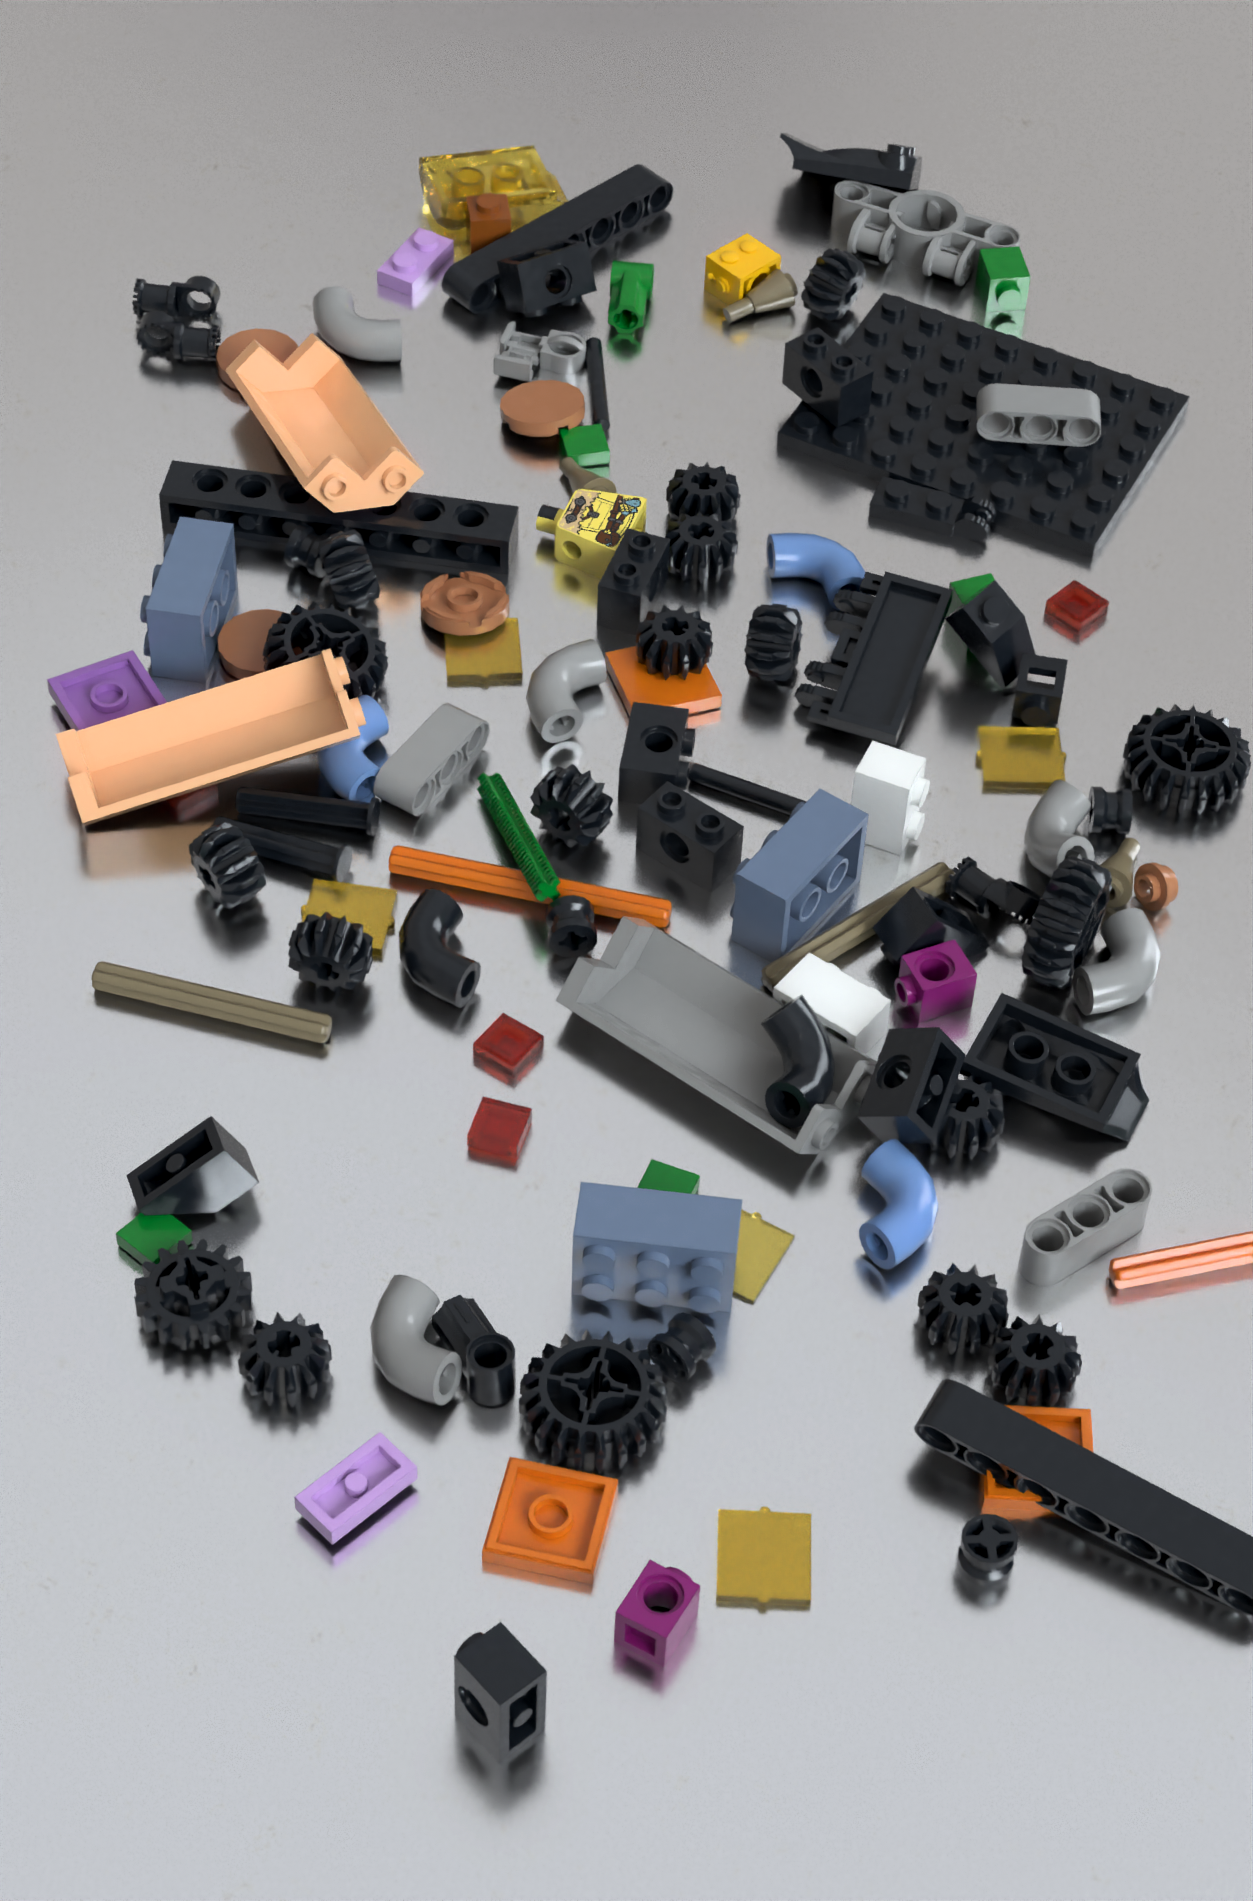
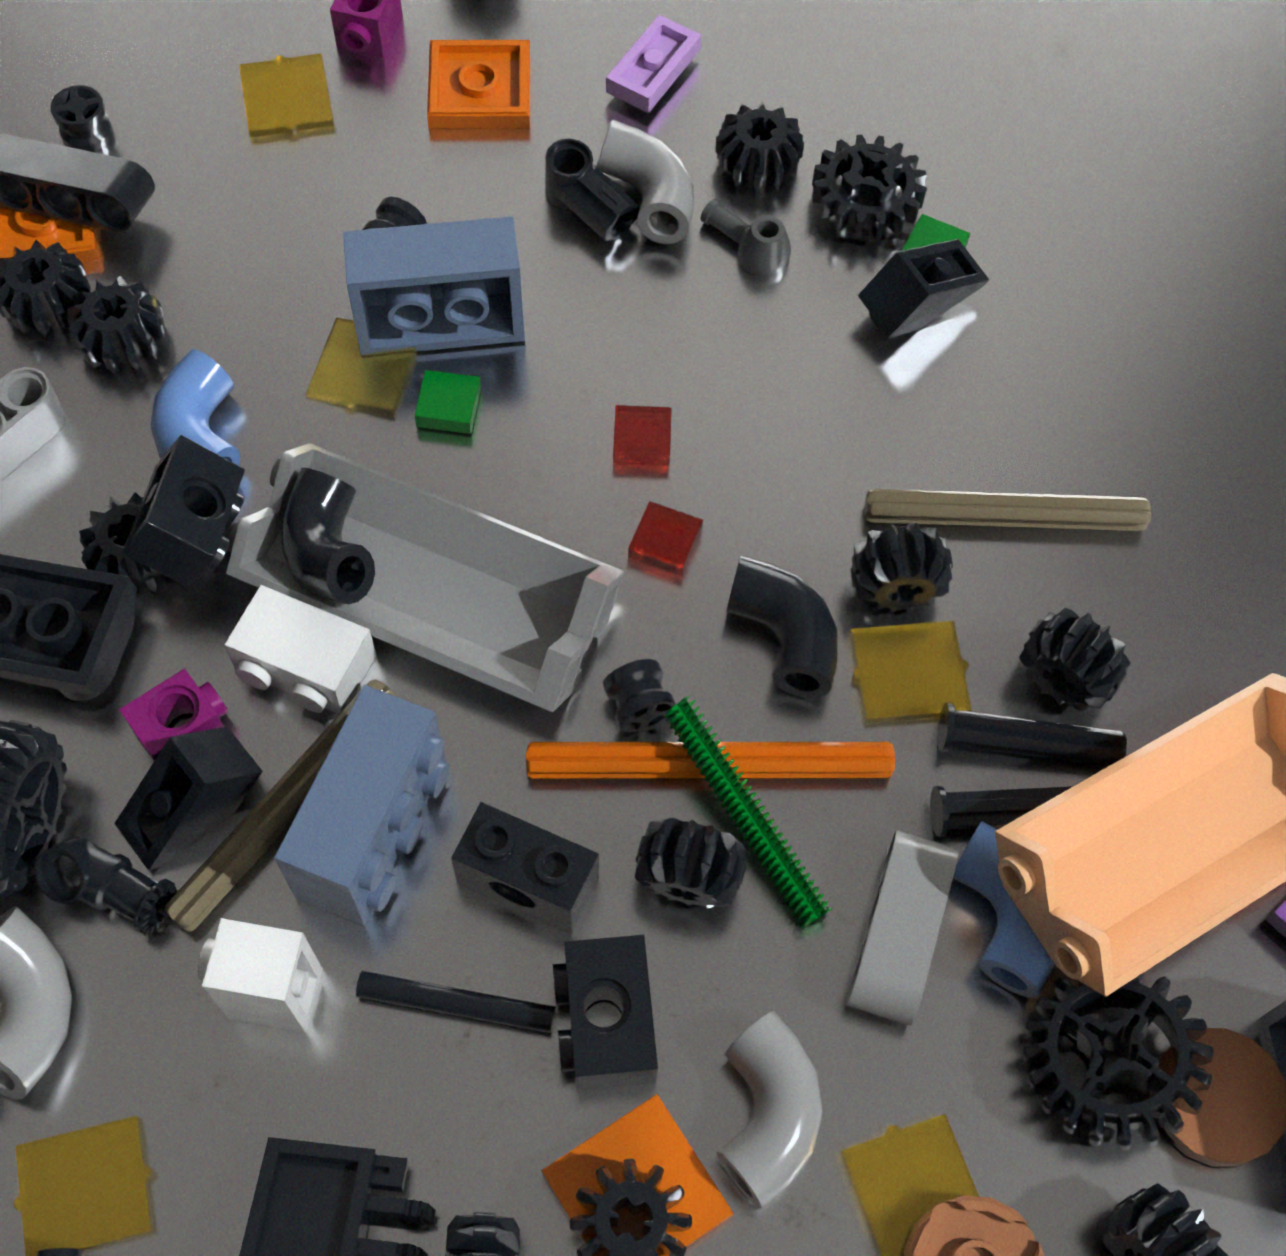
camera: 165 degrees right, 15 degrees up
black gear [519,1329,668,1473] -> none
none -> dark grey bar [700,198,791,277]

